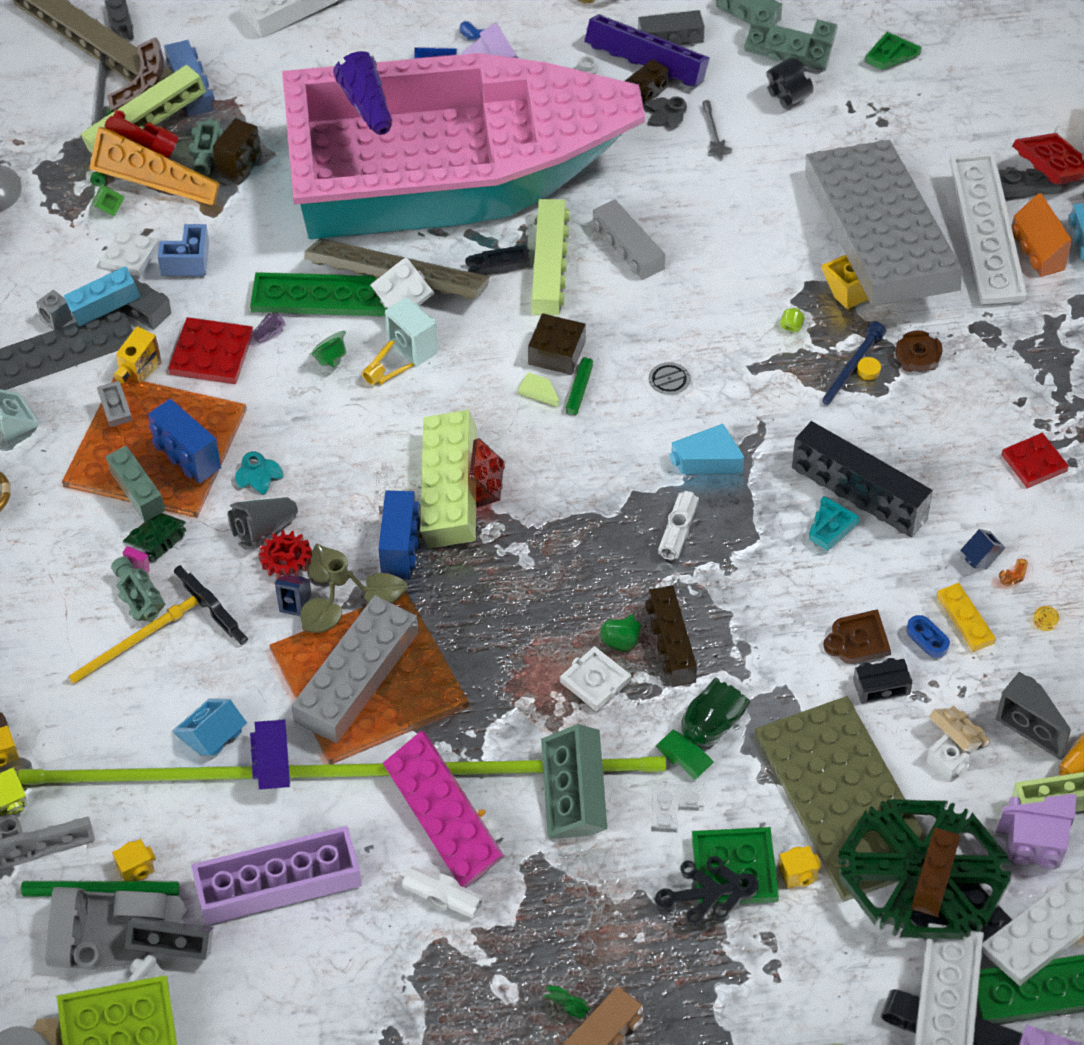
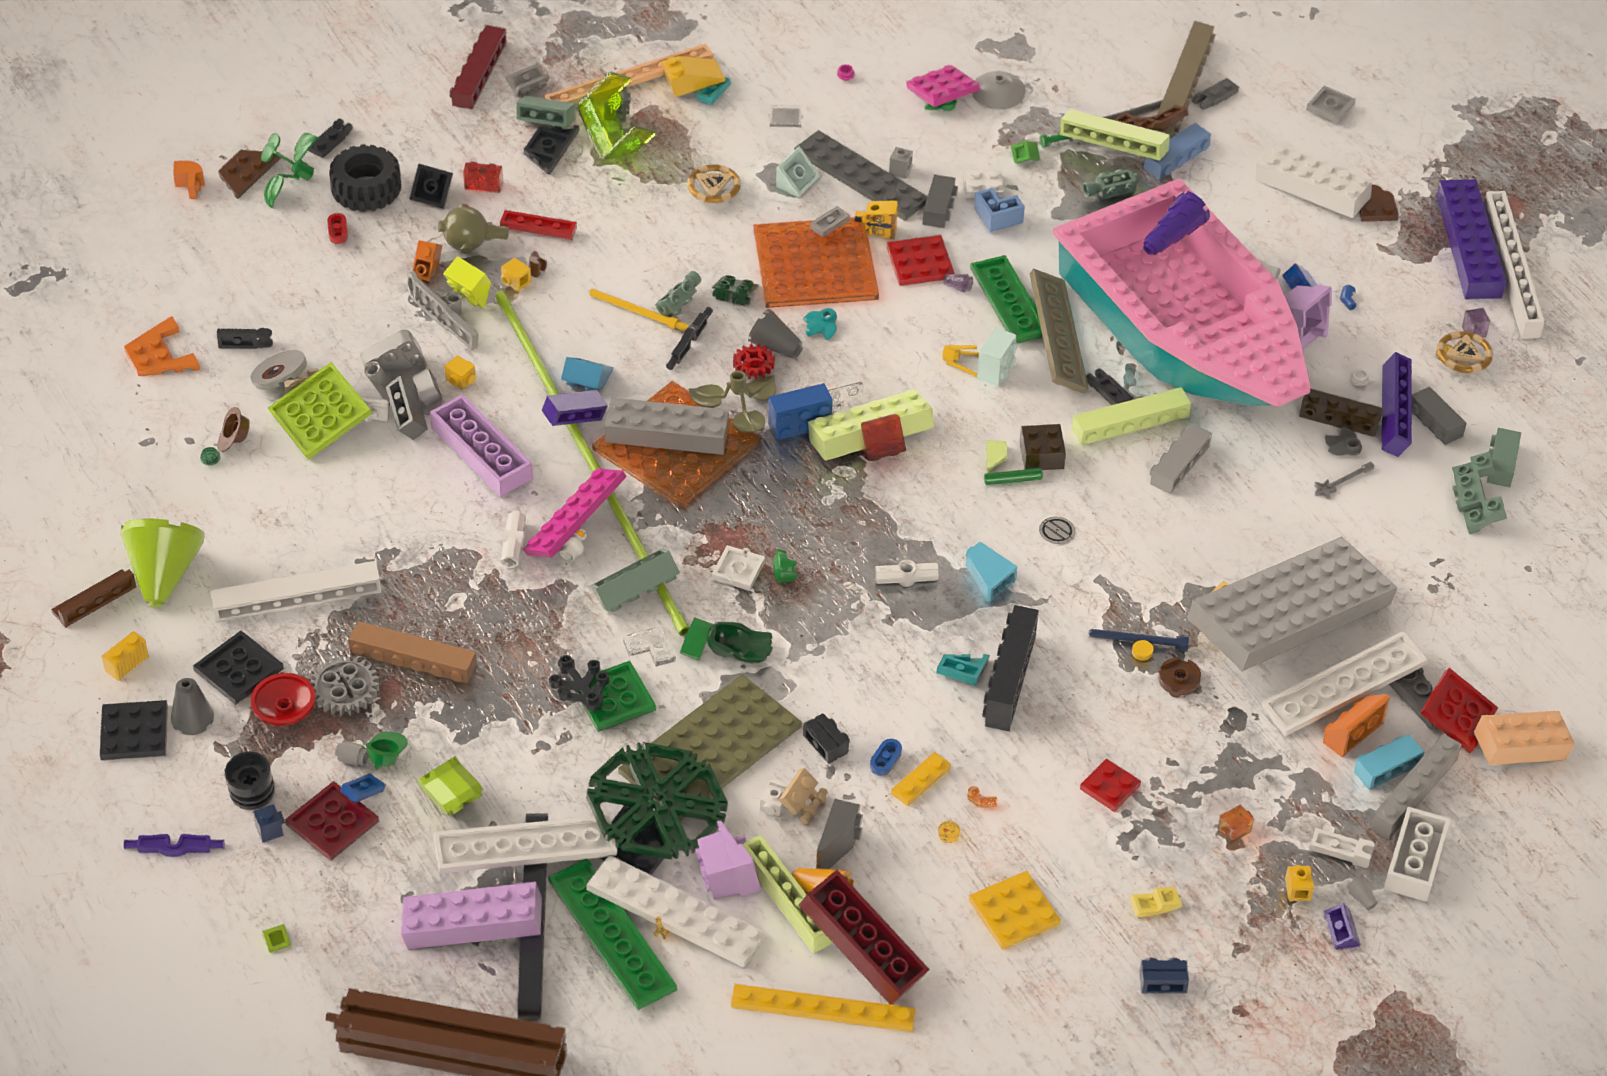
camera: 65 degrees right, 5 degrees down
green axle [21,881,180,897] -> none
medium azure brick [63,266,141,327] -> none
light orange wing [89,127,220,206] -> none
red piece [104,110,179,159] -> none
sand green brick [105,446,166,522] -> none
dark pink tile [122,546,150,573] -> none
blue brick [148,398,221,484] -> none
dark brown brick [212,118,262,185] -> none
dark blue slope [275,574,312,616] -> none
green piece [309,330,347,368] -> none
white plate [371,257,435,308] -> none
green plate [543,985,590,1019] -> none
dark brown brick [645,585,697,687] -> none
black brick [766,57,813,109] -> none
yellow brick [778,845,821,889] -> none
lime piece [780,307,805,333] -> none
reddish brown plate [823,609,891,664] -> none
green wing [865,31,922,70] -> none
reddish brown brick [911,827,961,917] -> none
dark blue brick [960,529,1006,569] -> none

